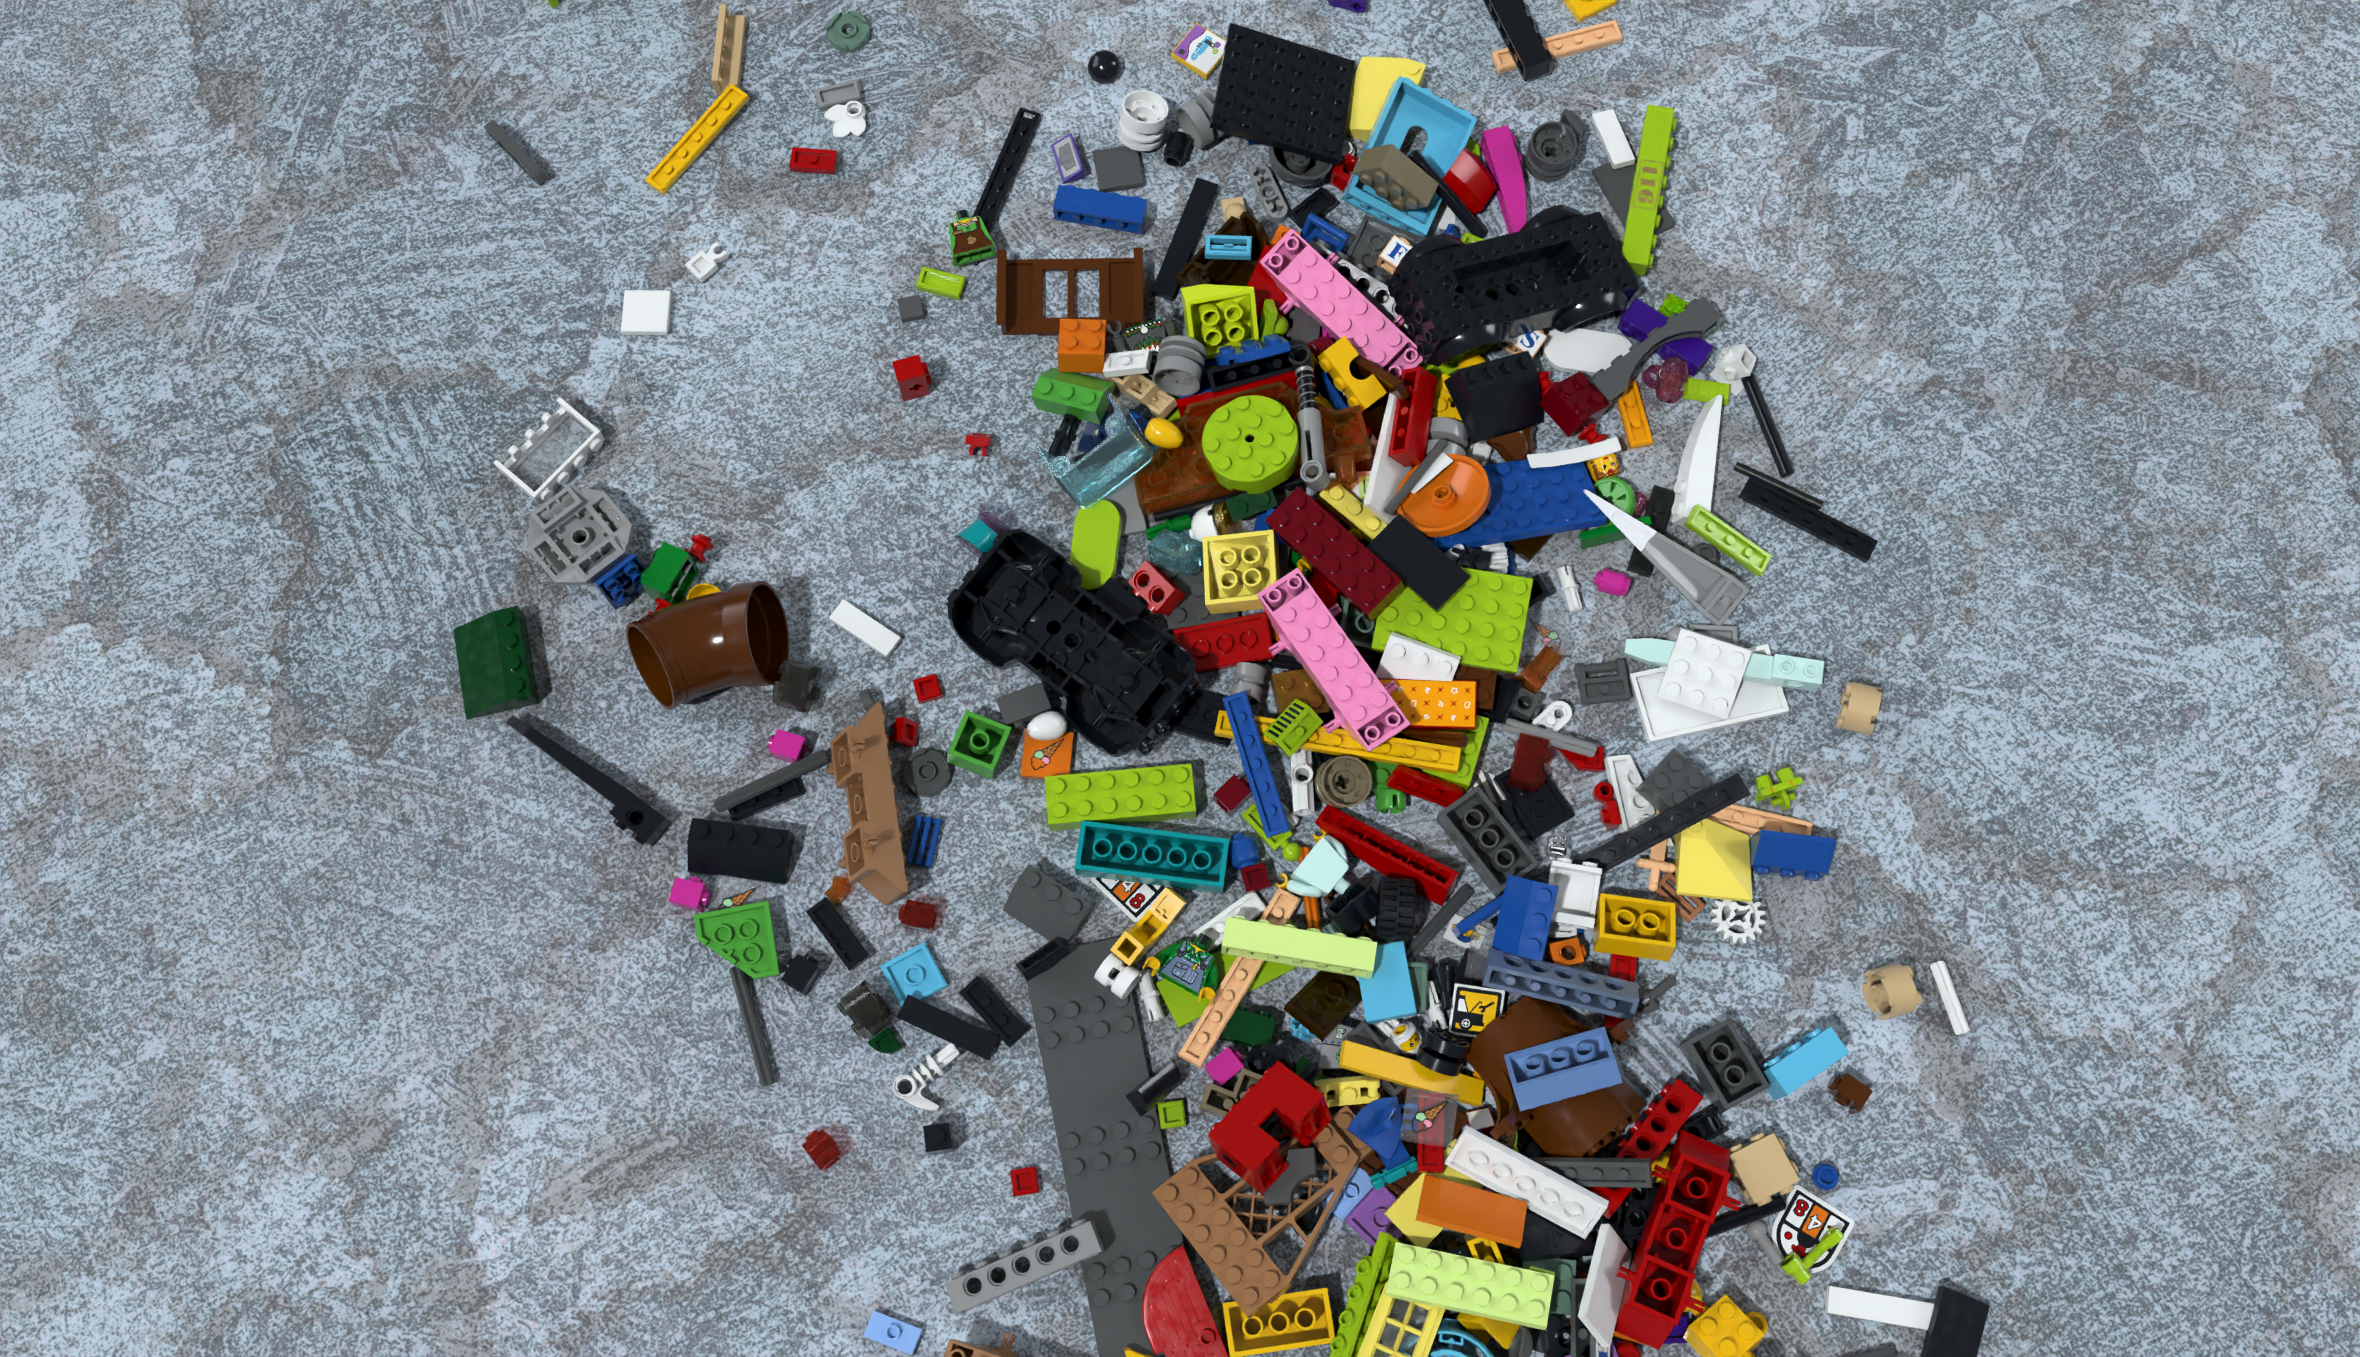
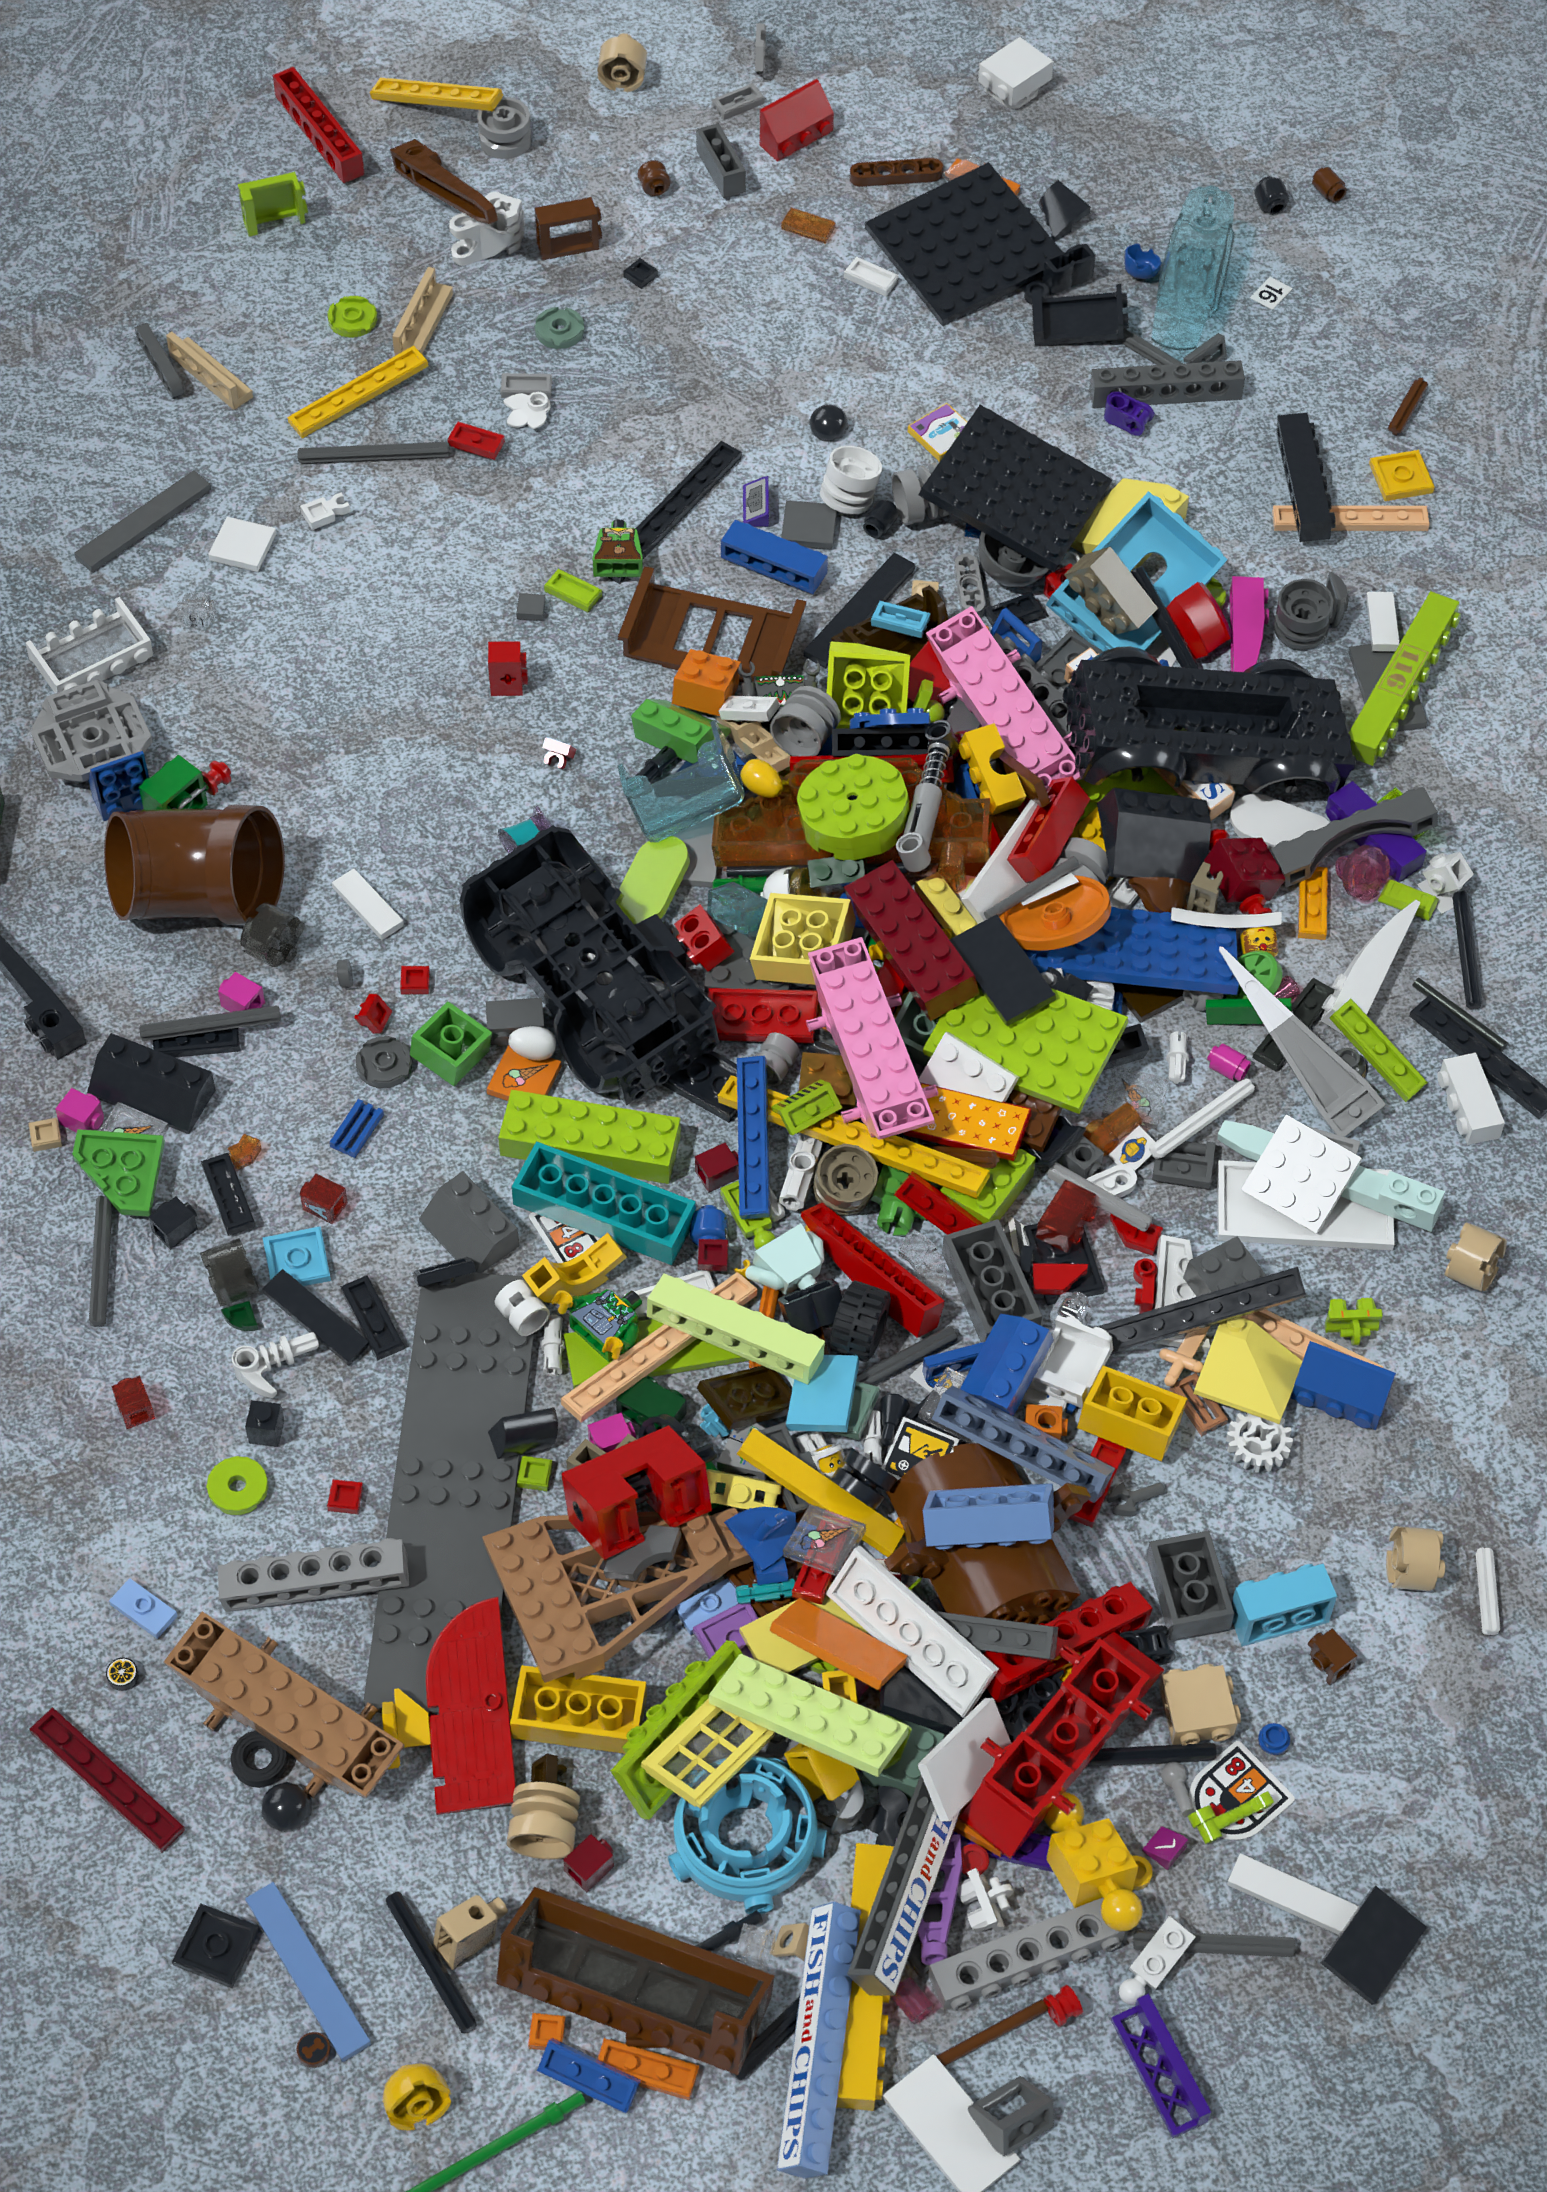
camera: 15 degrees right, 15 degrees down
medium nougat piece [826,702,909,905] -> none
none -> tan tile [29,1118,62,1152]
none -> dark grey tile [74,470,211,573]
none -> tan fence [166,332,253,410]
none -> lime tile [206,1456,269,1515]
none -> dark grey axle [297,442,450,463]
none -> lime tile [327,295,377,338]
none -> red tile [1032,1263,1088,1295]
none -> sticker [1108,1125,1155,1171]
none -> magenta slope [1142,1826,1189,1871]
none -> white axle [1149,1079,1255,1159]
none -> dark tan hinge [1187,862,1223,914]
none -> white brick [1437,1053,1505,1145]

